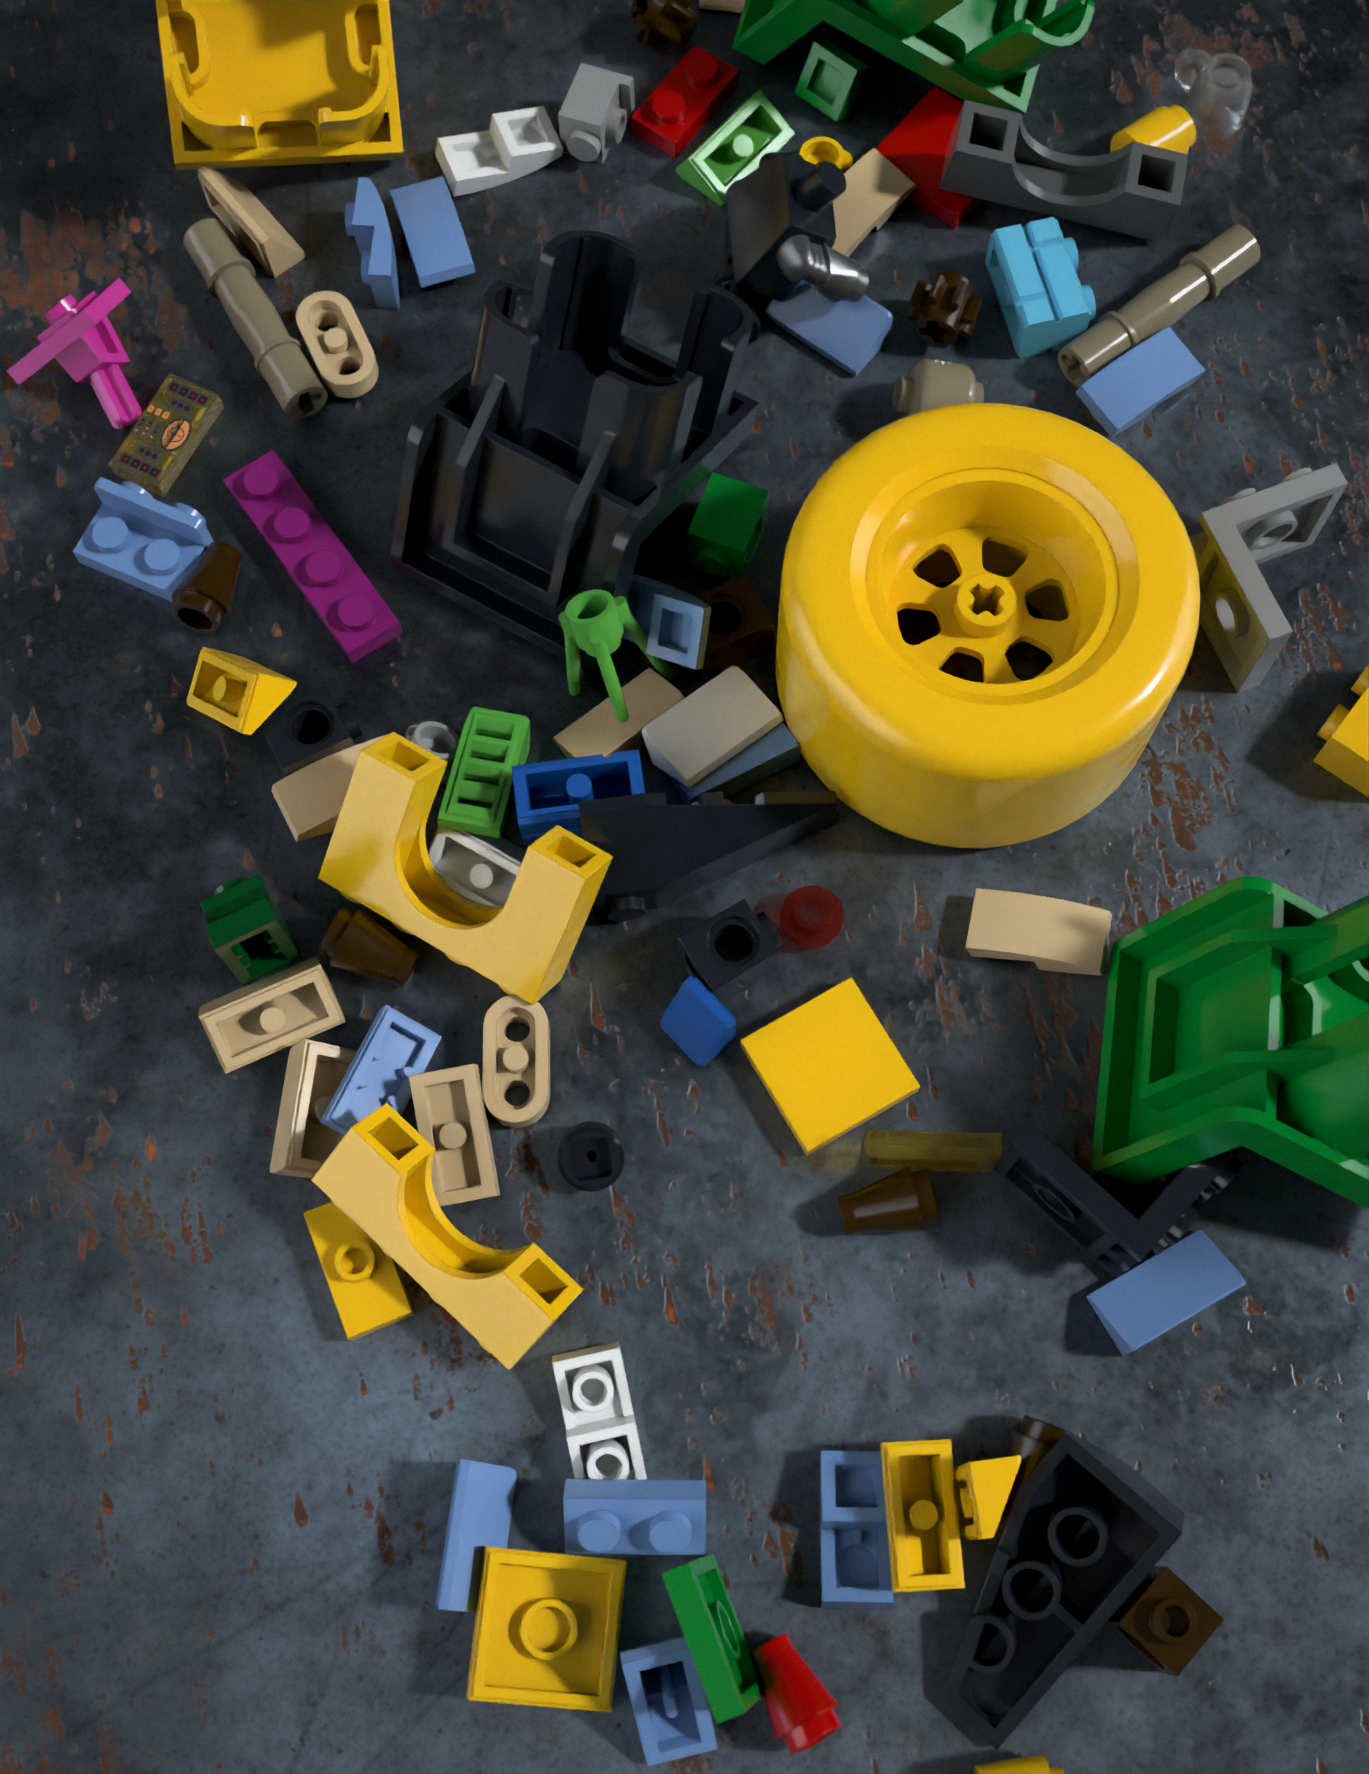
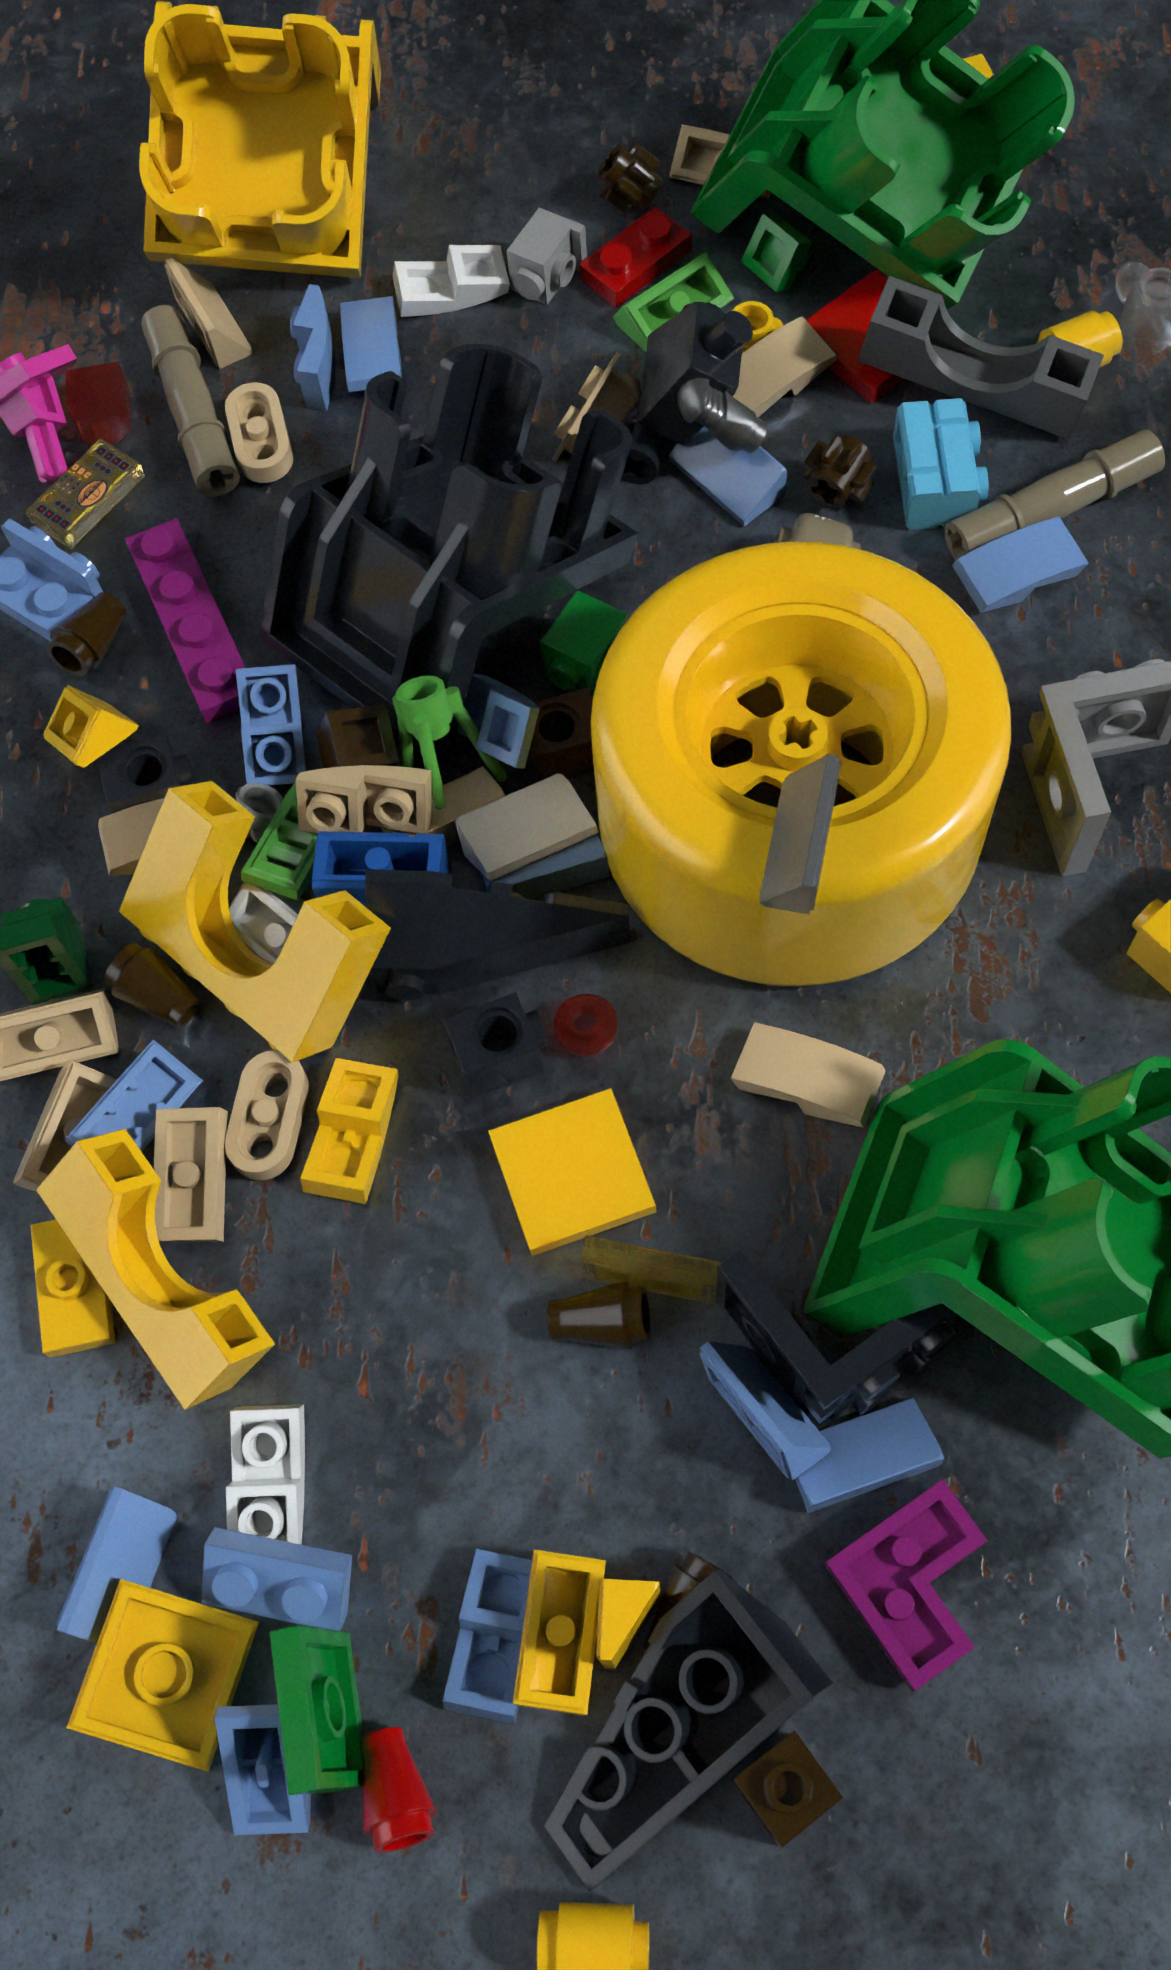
camera: 15 degrees right, 5 degrees down
black tile [558,1121,624,1192] -> none
blue slope [660,976,736,1067] -> none
none -> clear red piece [65,362,132,446]
none -> medium blue slope [236,664,306,786]
none -> tan slope [295,765,432,834]
none -> yellow slope [300,1058,399,1204]
none -> dark brown brick [316,704,399,768]
none -> tan hinge [552,352,641,462]
none -> medium blue slope [699,1341,831,1480]
none -> dark grey slope [759,754,841,914]
none -> magenta plate [824,1479,987,1693]

